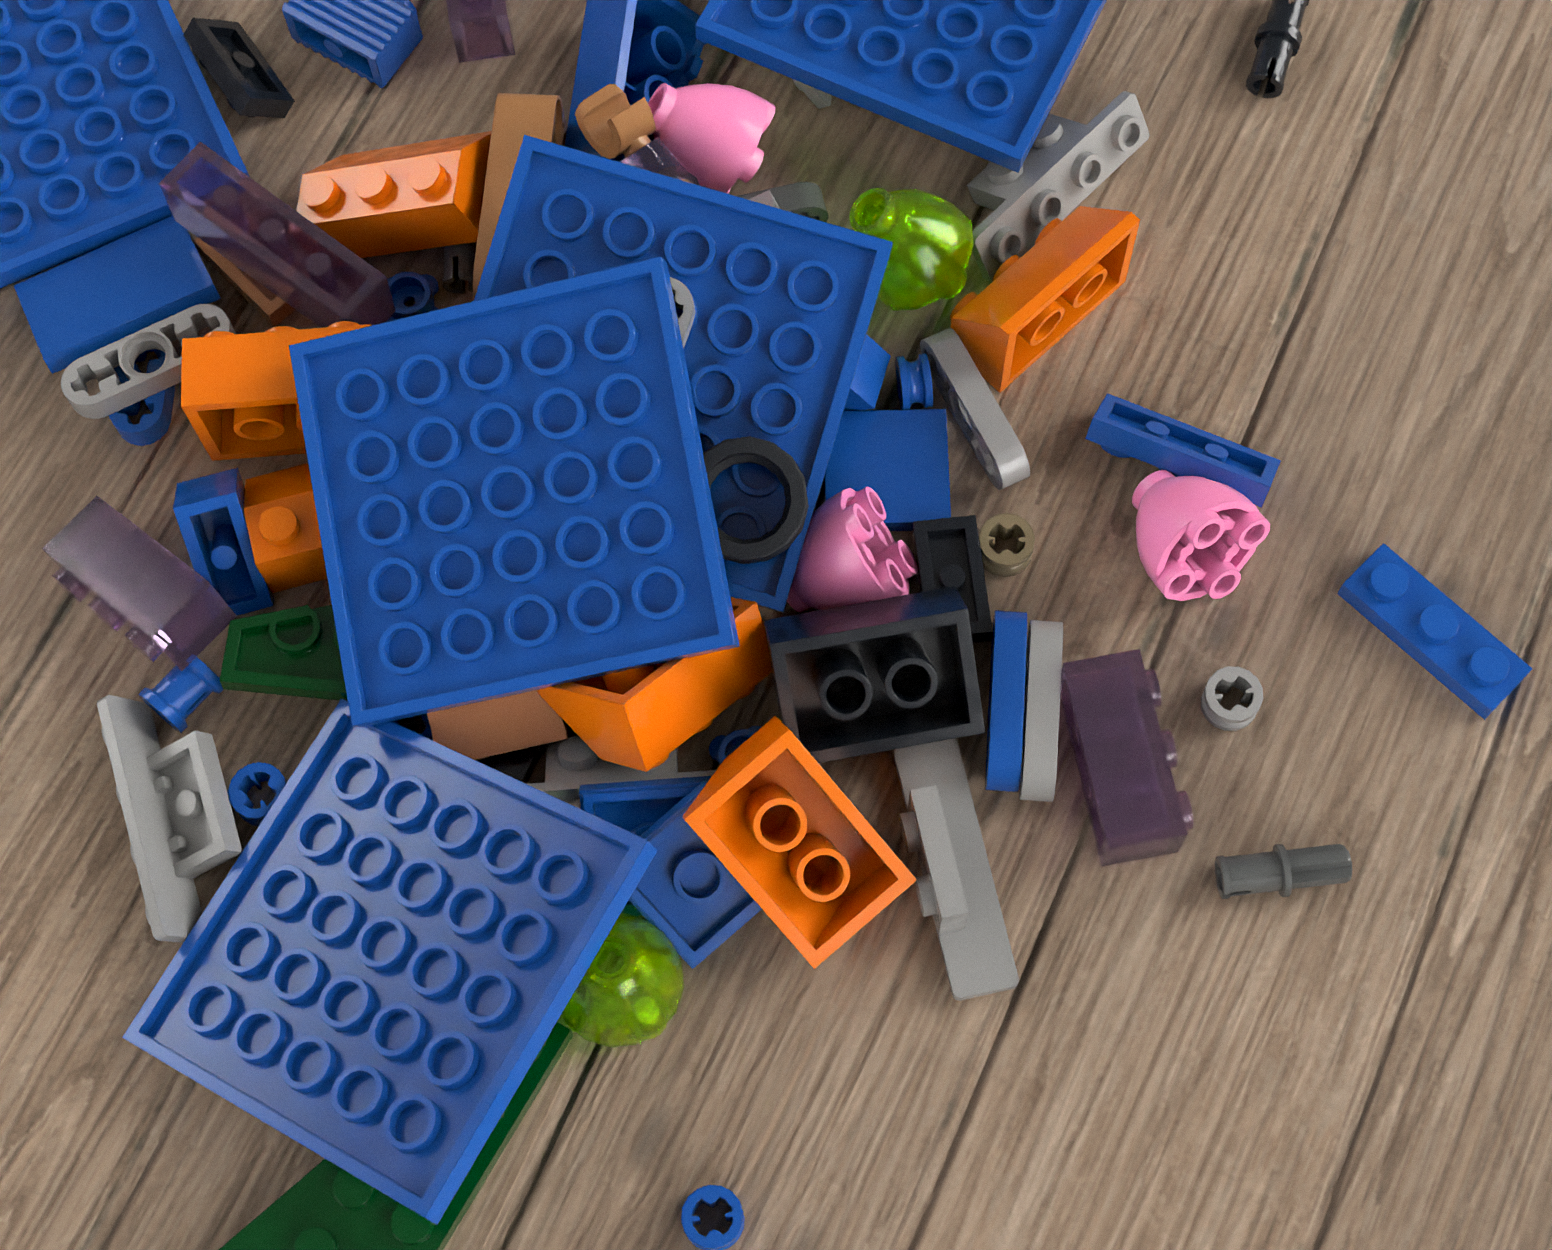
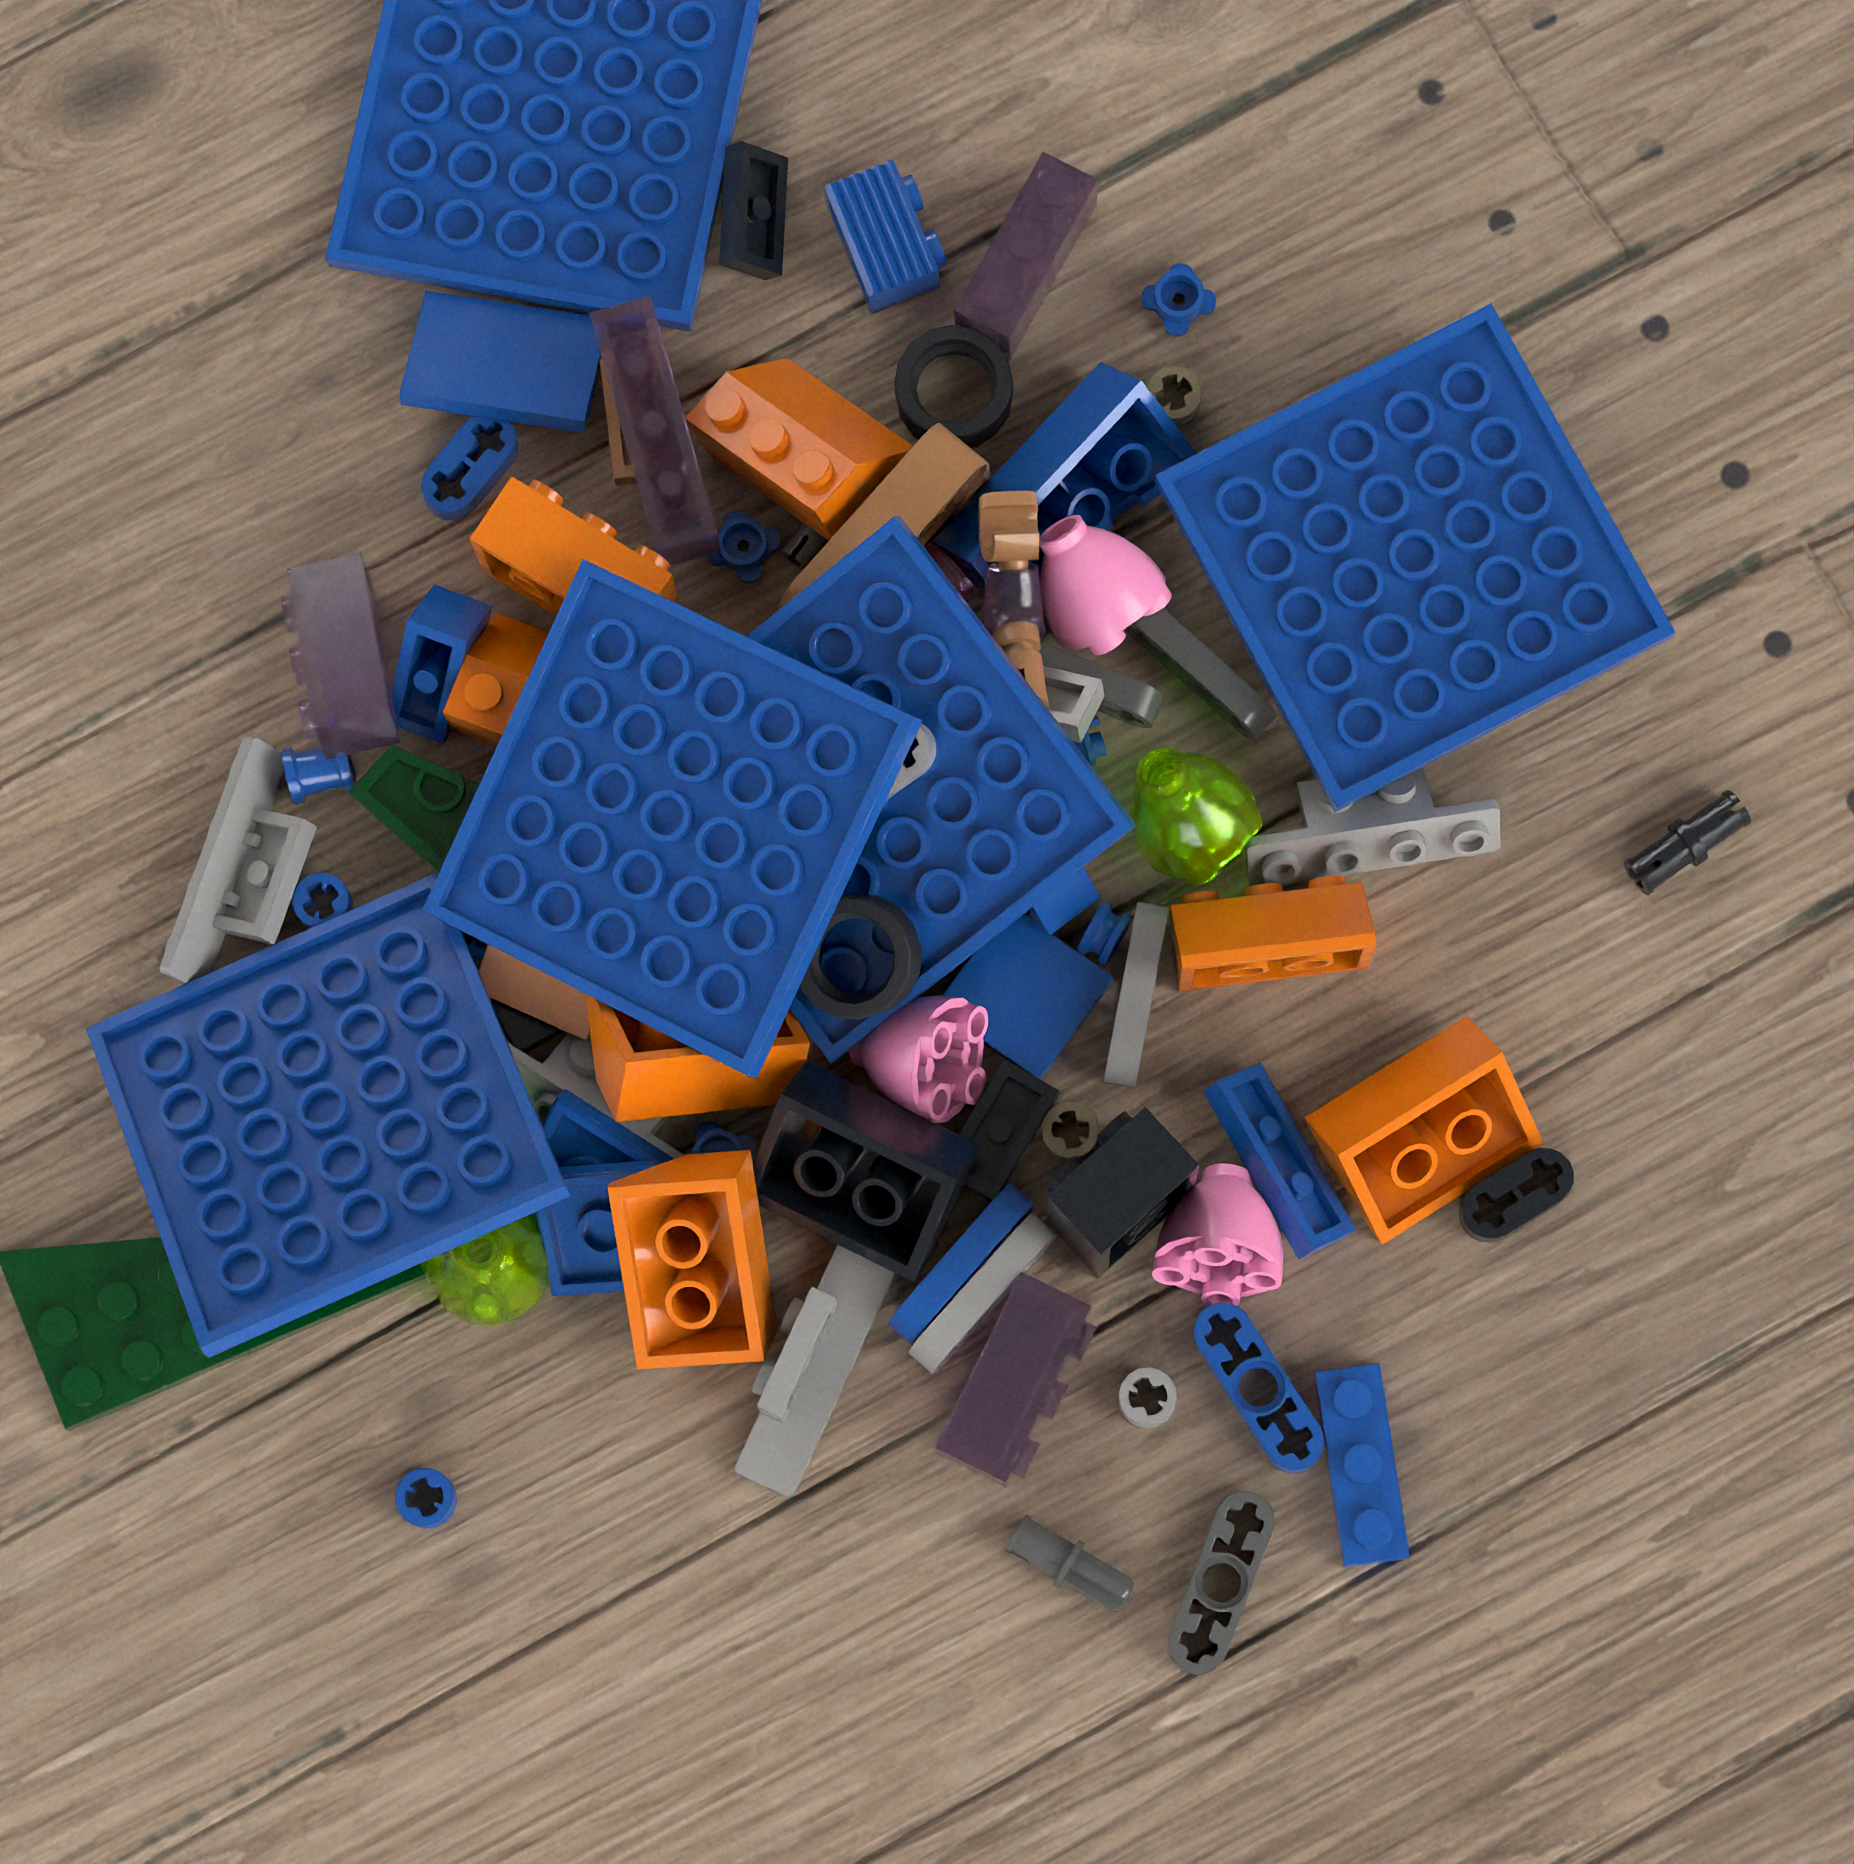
camera: 40 degrees right, 10 degrees up
light grey beam [61,304,236,419] -> none
none -> black tyre [894,325,1013,448]
none -> black brick [1046,1107,1200,1279]
none -> dark grey beam [1125,608,1277,741]
none -> dark grey beam [1168,1491,1274,1675]
none -> blue beam [1193,1303,1324,1473]
none -> orange slope [1305,1016,1544,1245]
none -> black beam [1459,1148,1574,1243]

